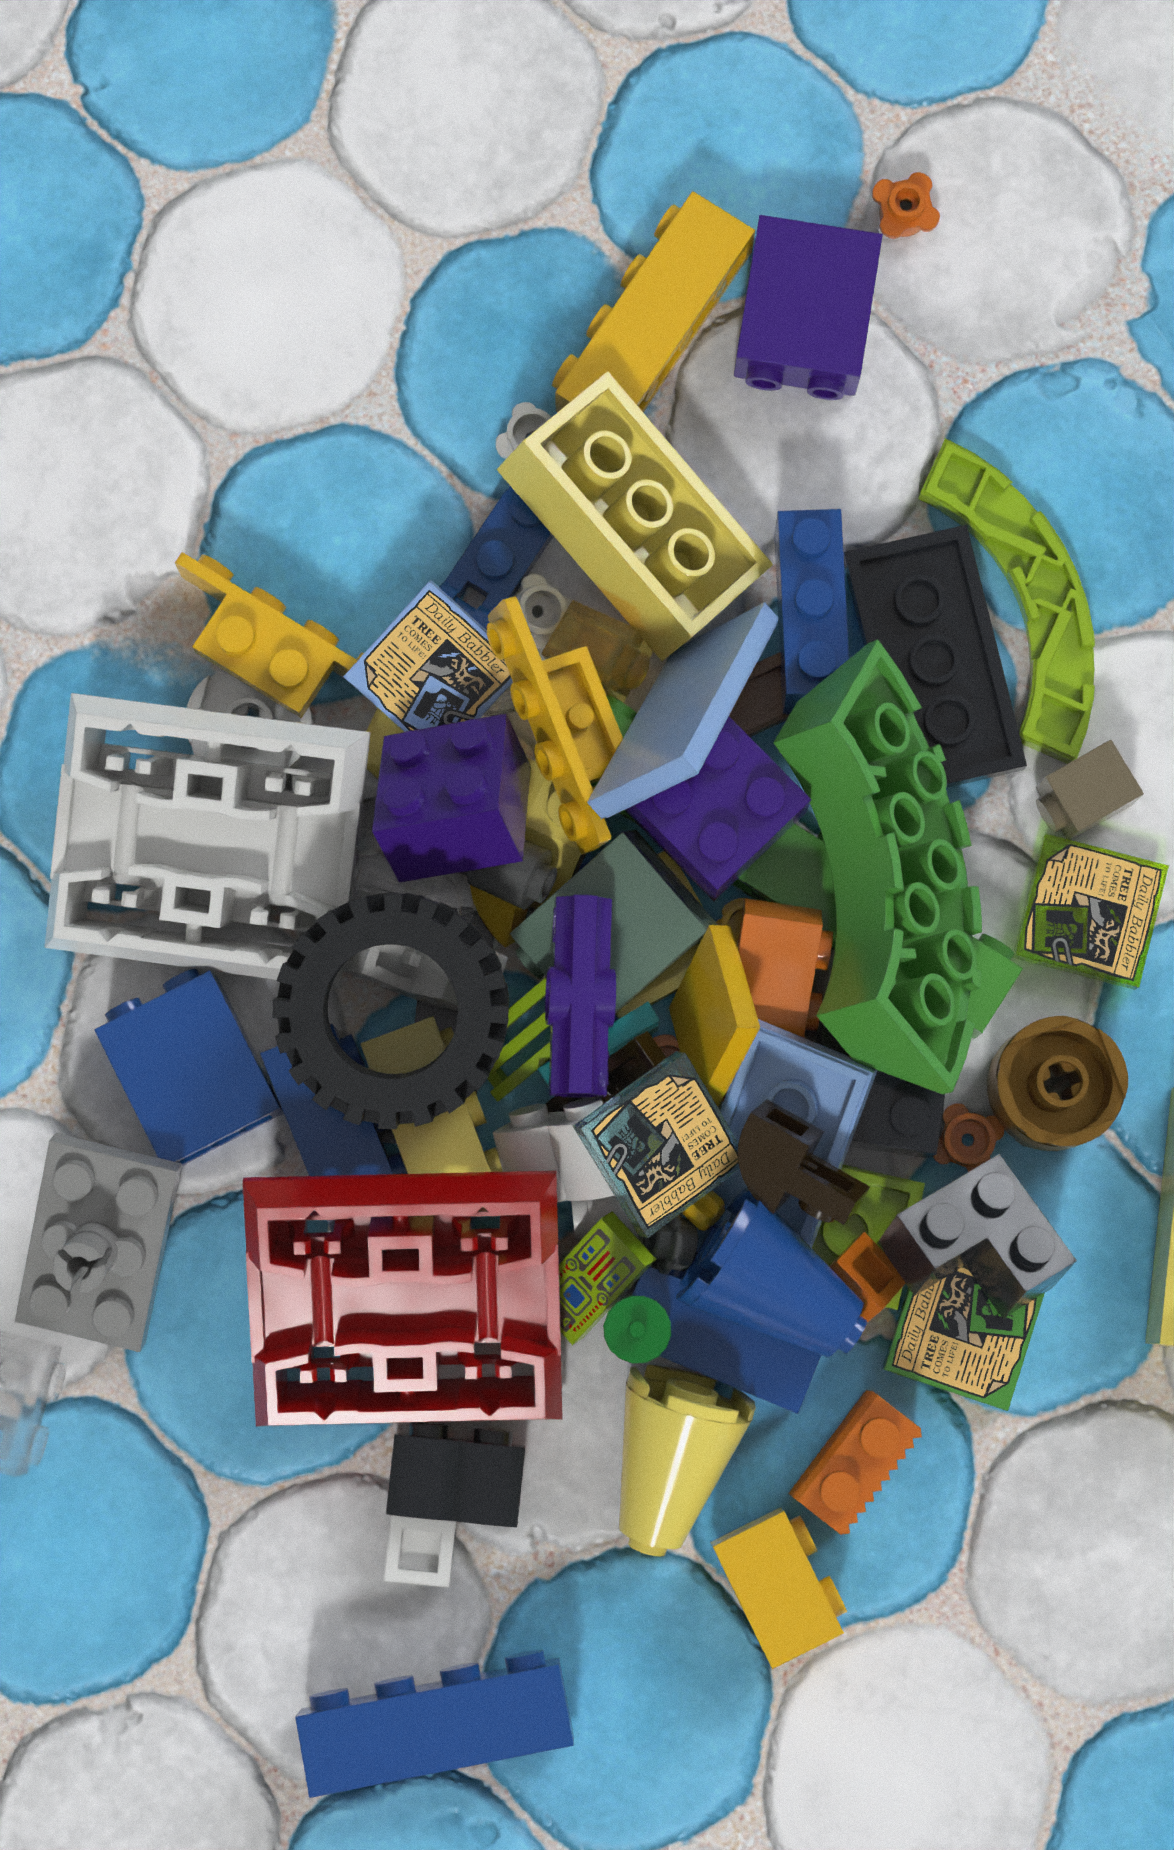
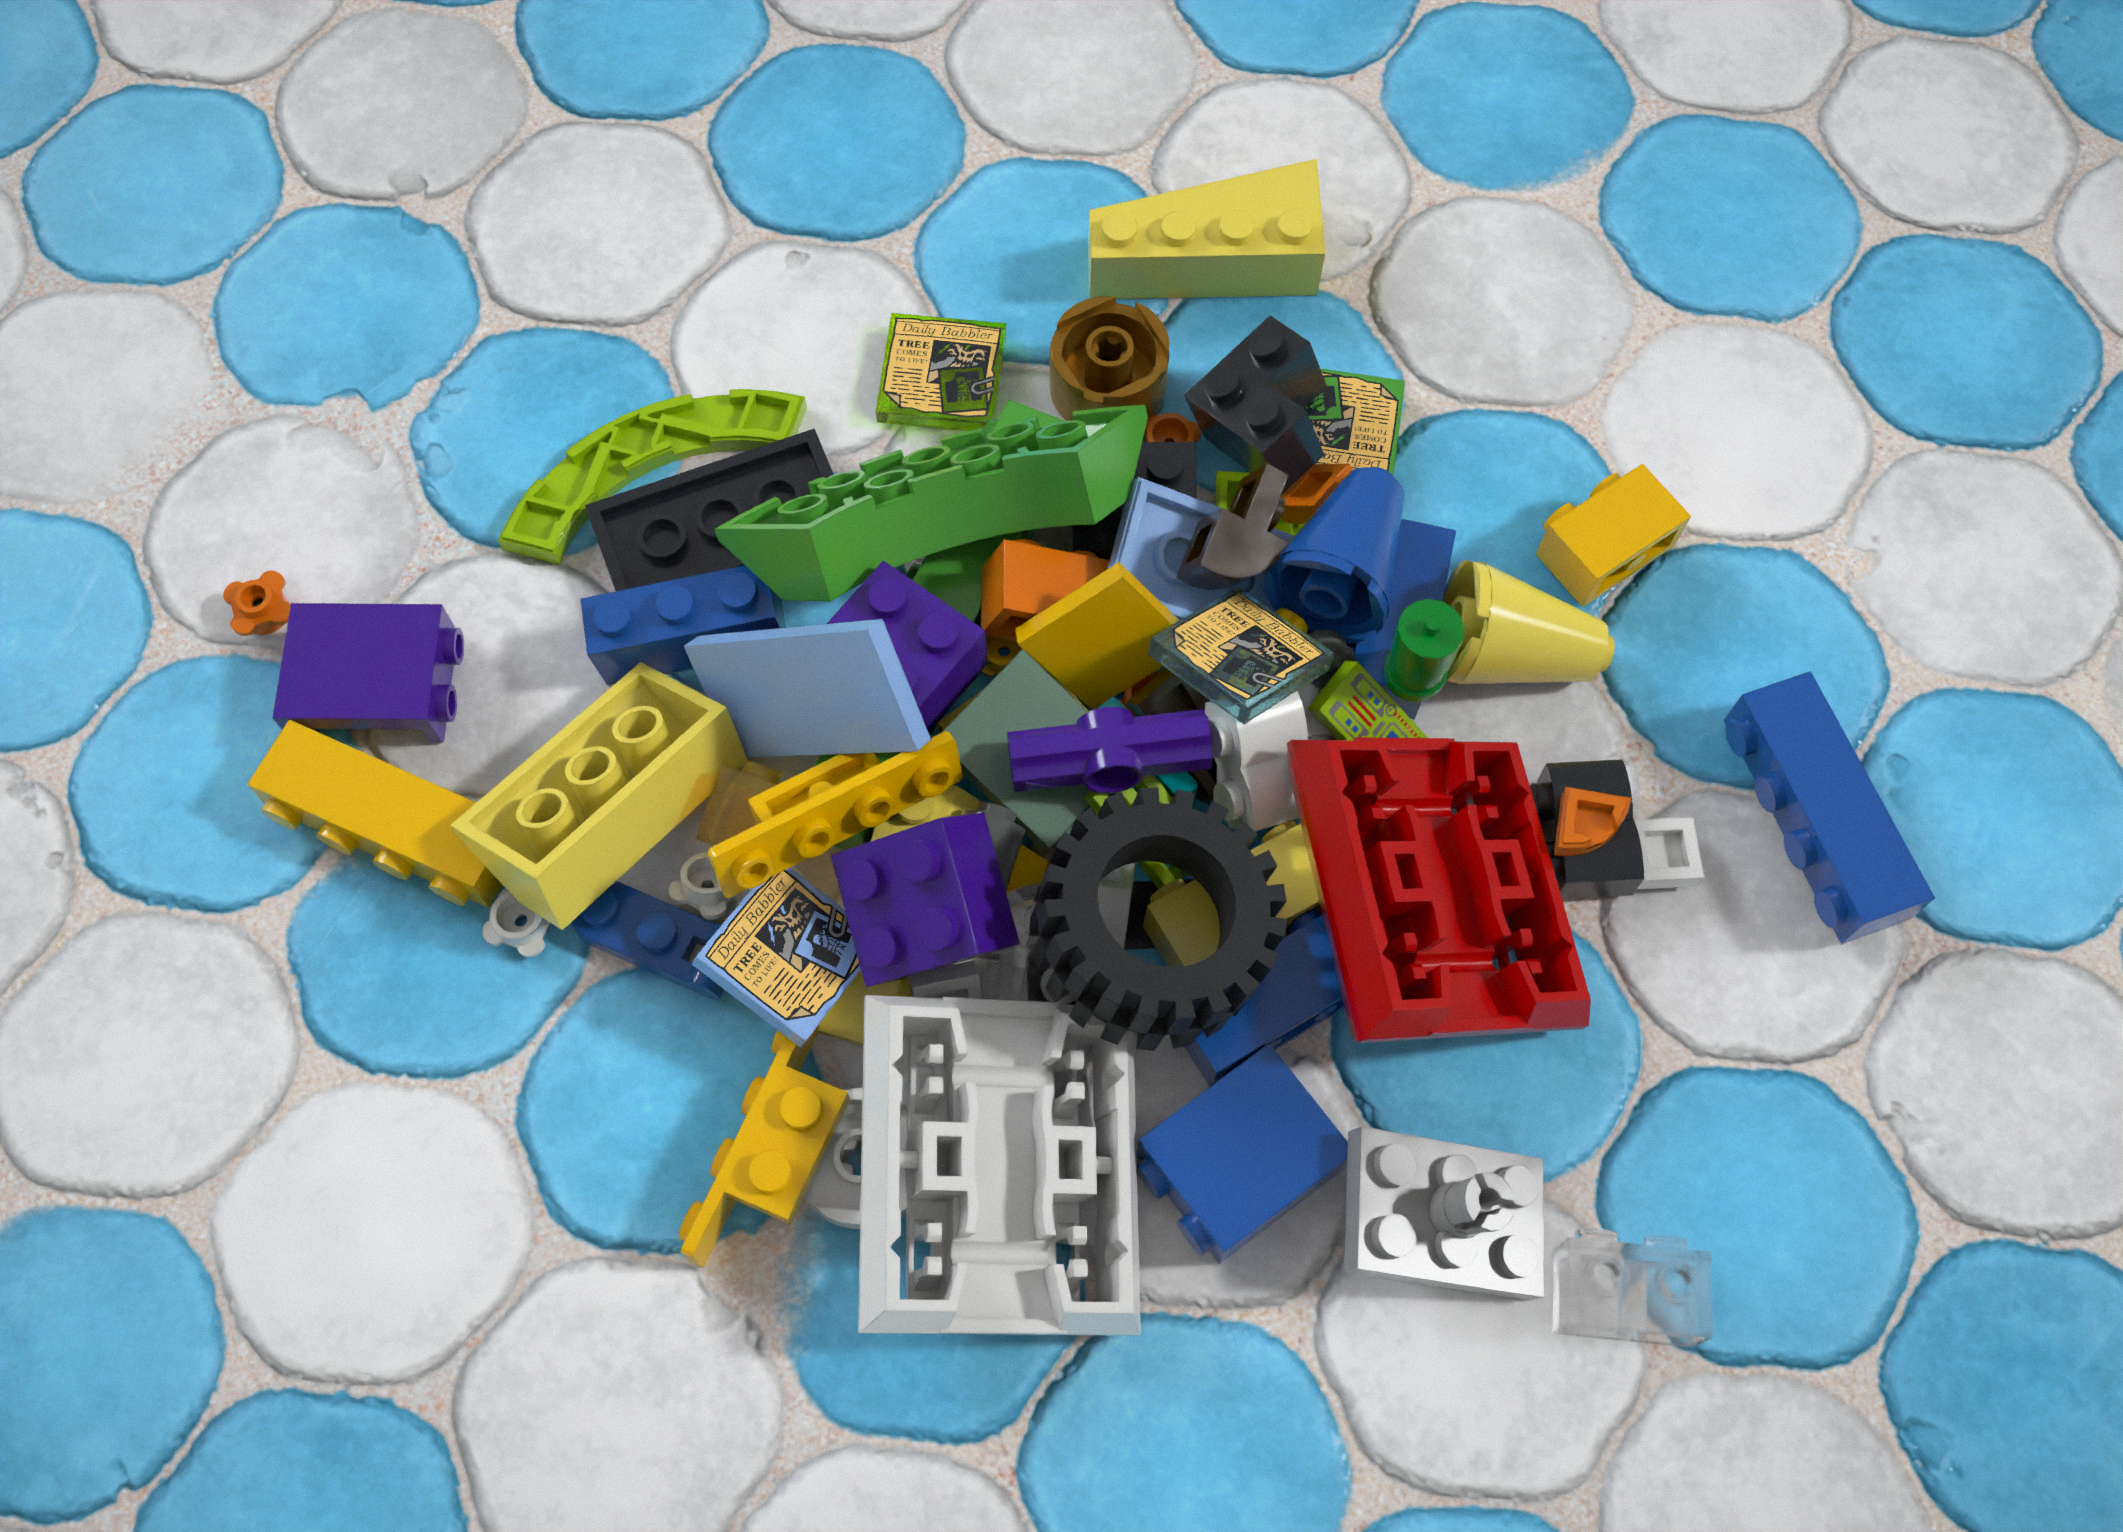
camera: 100 degrees left, 15 degrees down
orange brick [788,1390,922,1535] -> none
dark tan brick [1036,739,1144,842] -> none
none -> orange tile [1554,787,1631,856]

